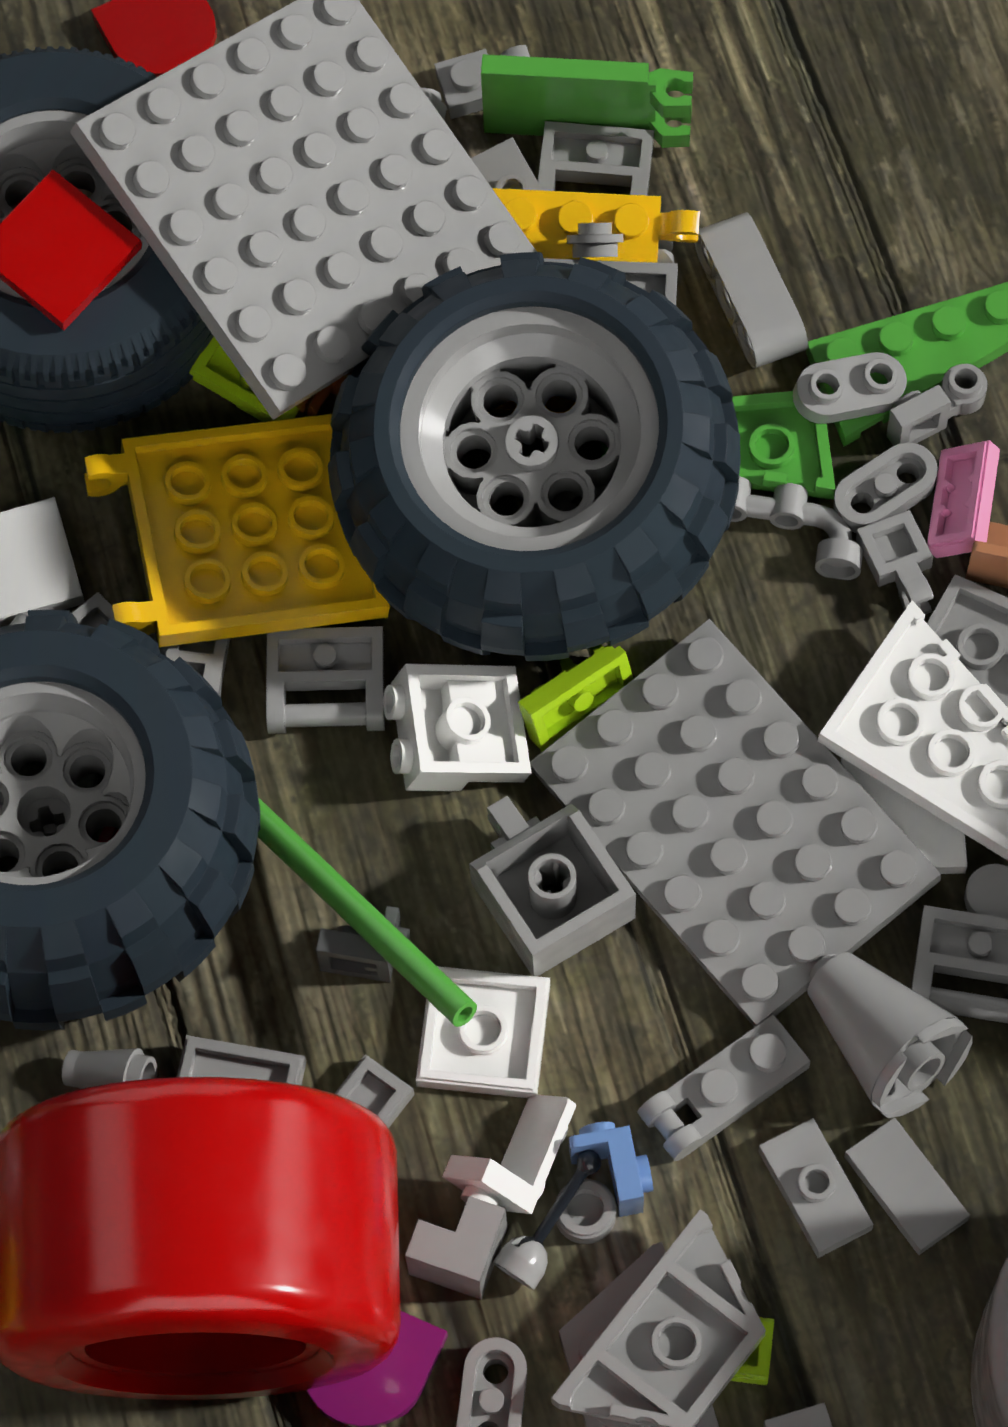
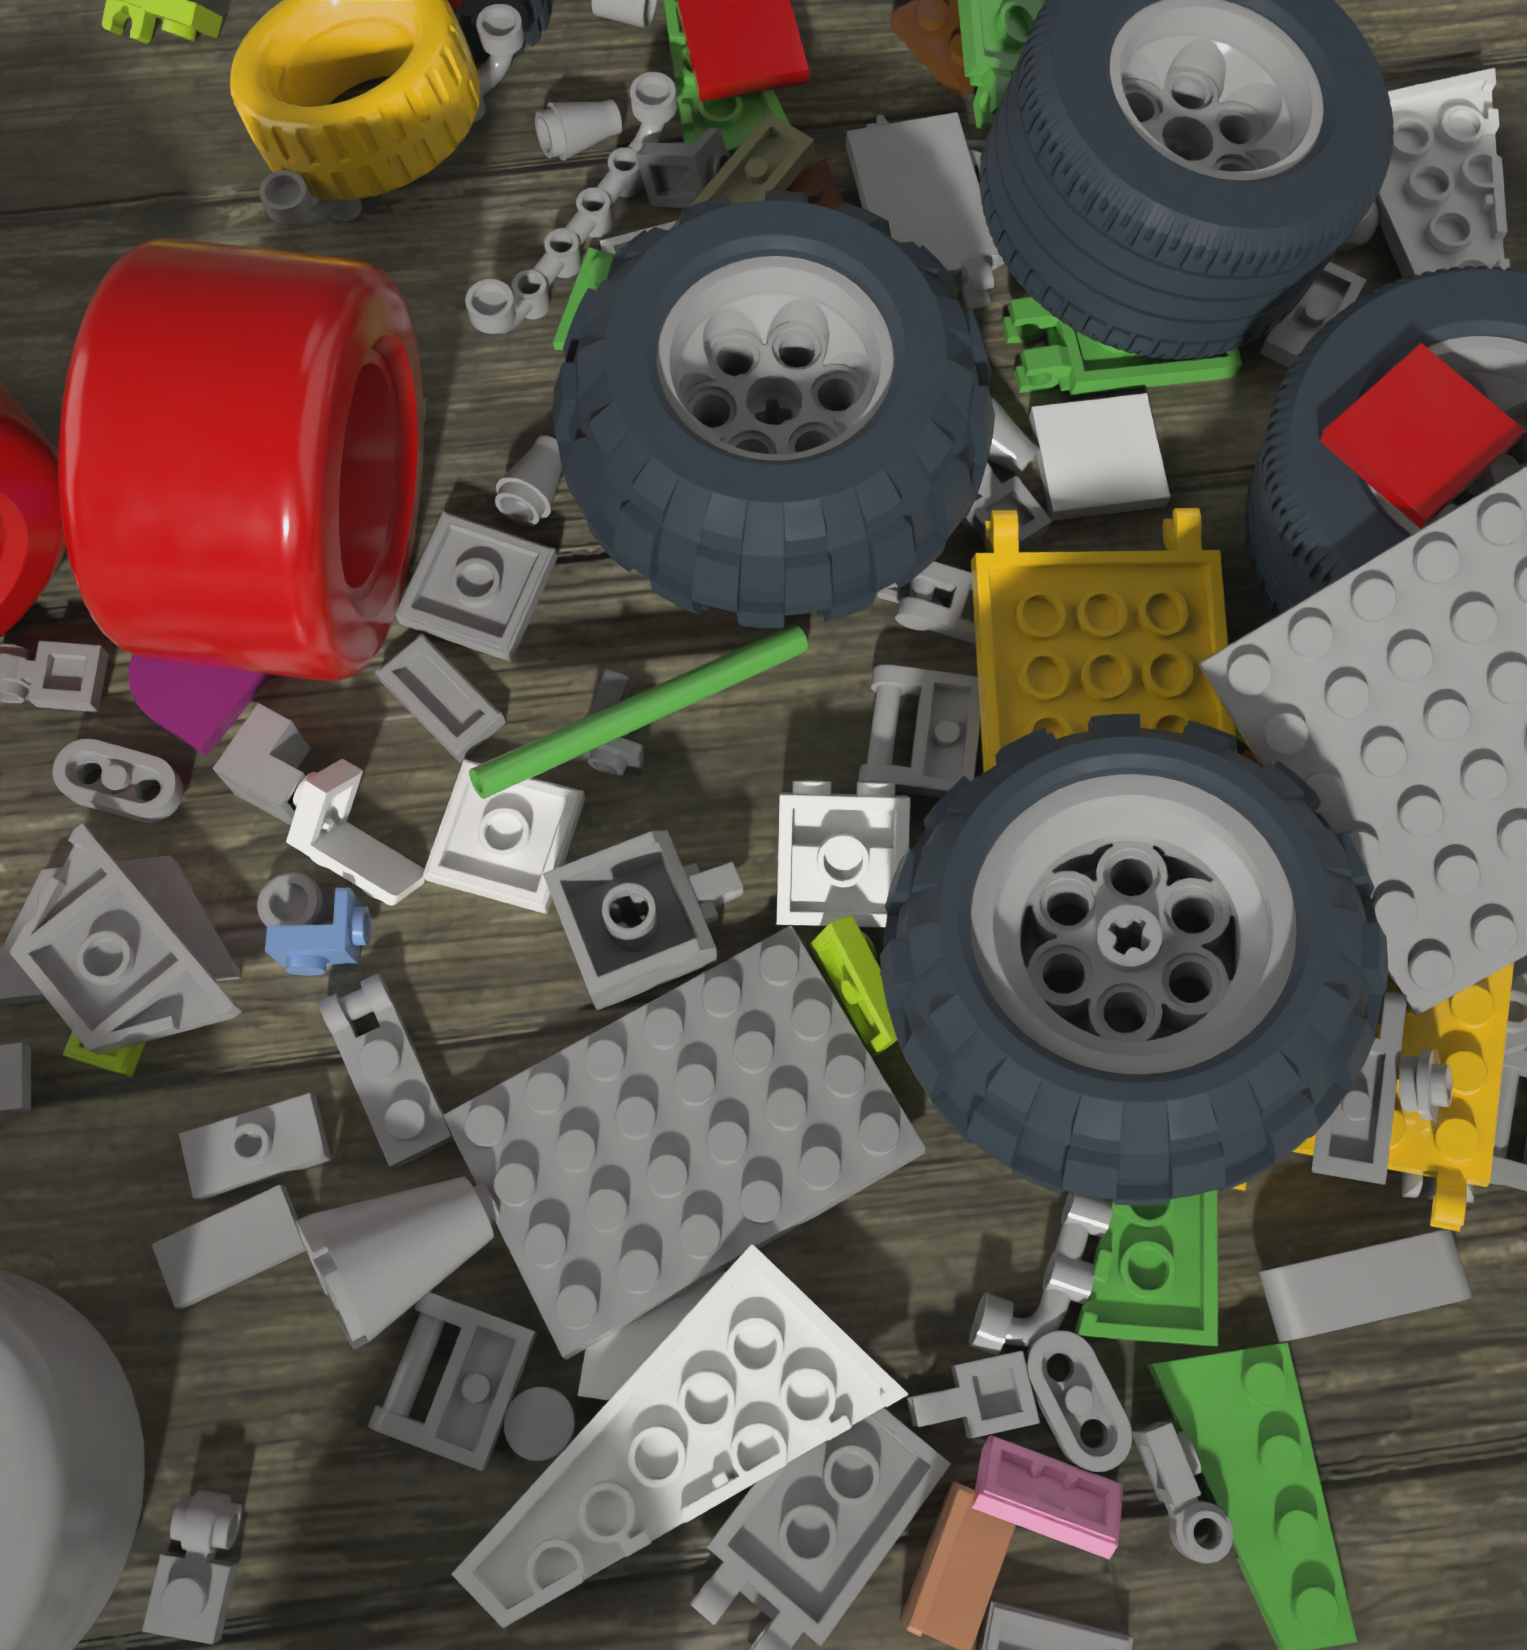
camera: 95 degrees right, 5 degrees up
hinge [493,1150,601,1290] -> none
light grey plate [793,352,907,424] -> none

